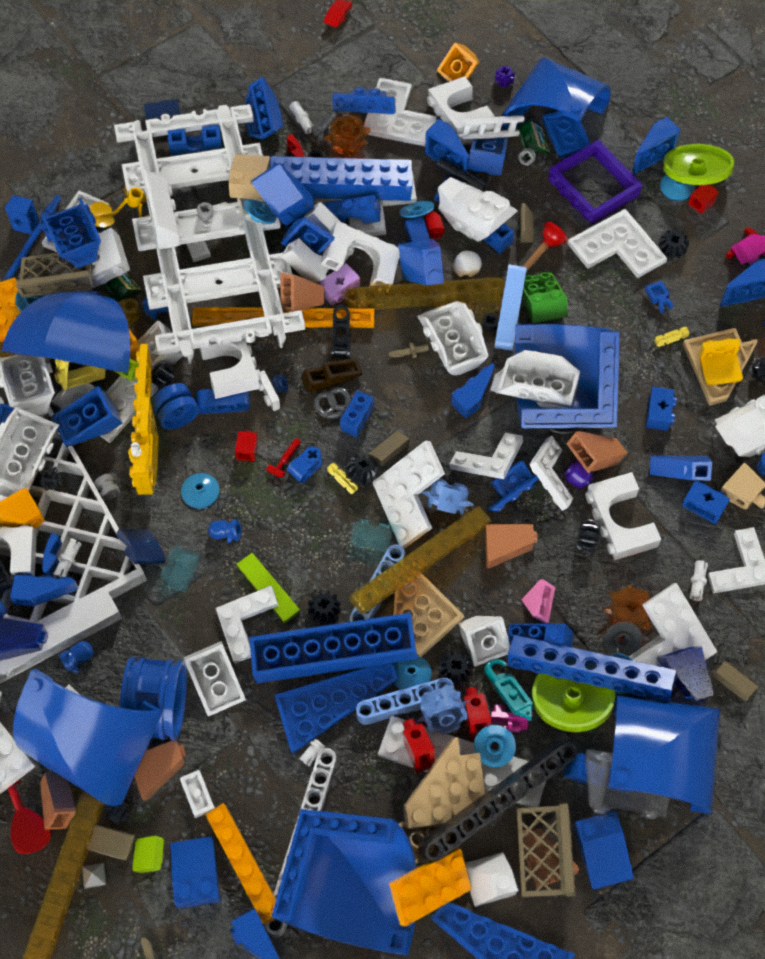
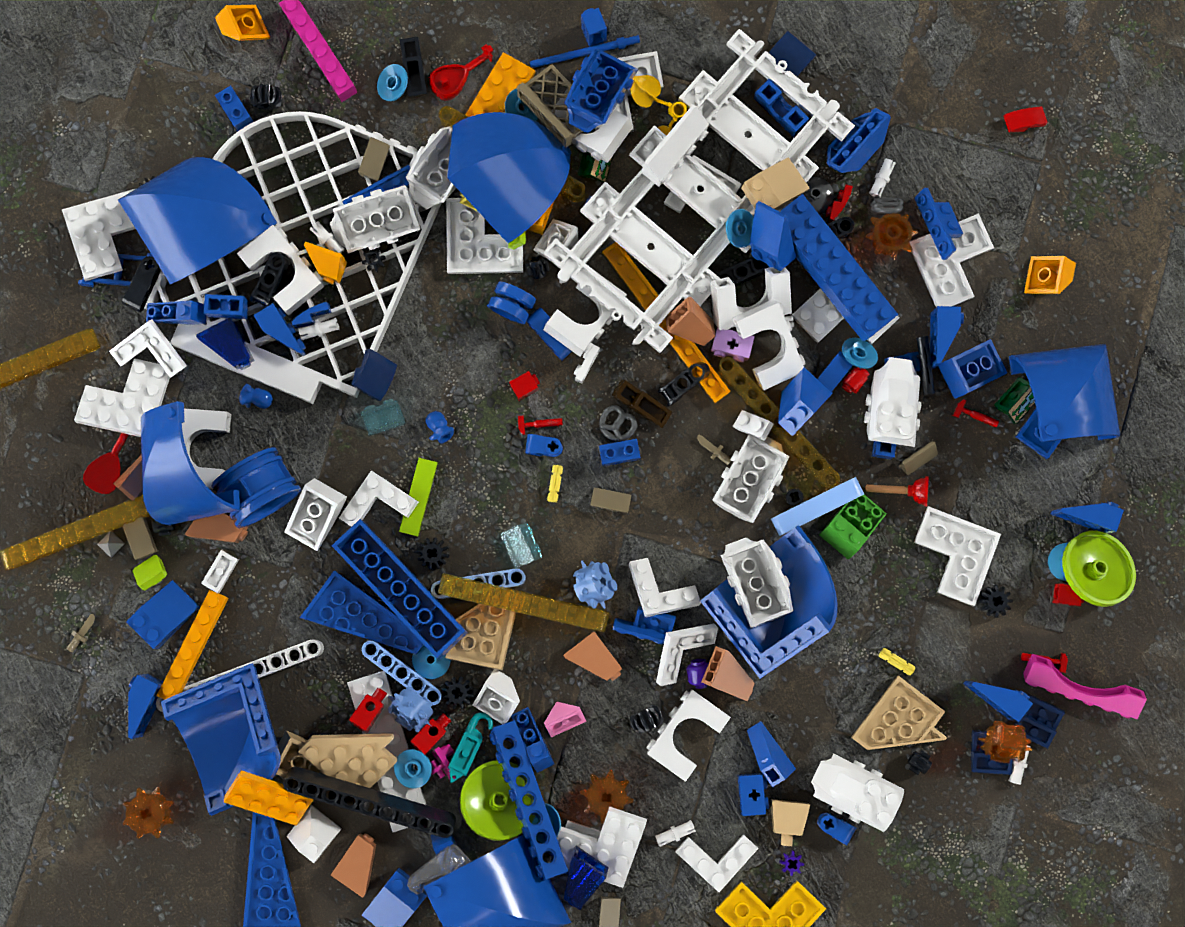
camera: 55 degrees right, 20 degrees up
blue slope [51,386,123,447] -> none
light grey wheel [94,474,120,501] -> none
yellow piece [128,344,159,495] -> none
dark azure dish [181,473,220,509] -> none
light grey bush [197,202,213,221] -> none
dark blue plate [271,374,288,393] -> none
blue slope [281,217,335,255] -> none
white pin [299,739,325,767] -> none
blue arch [324,195,381,225] -> none
black gear [344,454,378,487] -> none
white plate [372,440,445,548] -> none
white arch [427,77,495,141] -> none
blue slope [451,363,494,419] -> none
white hair [453,251,482,277] -> none
white bar [457,115,524,140] -> none
dark purple gear [494,66,515,87] -> none
dark tan fence [517,804,576,897] -> none
light grey bush [519,148,536,166] -> none
dark purple window [548,139,642,225] -> none
dark grey dish [603,621,642,657] -> none
blue plate [645,281,673,313] -> none
blue brick [645,386,677,431] -> none
yellow bracket [698,338,743,386] -> none
none -> white plate [733,410,774,441]
none -> red piece [952,399,999,428]

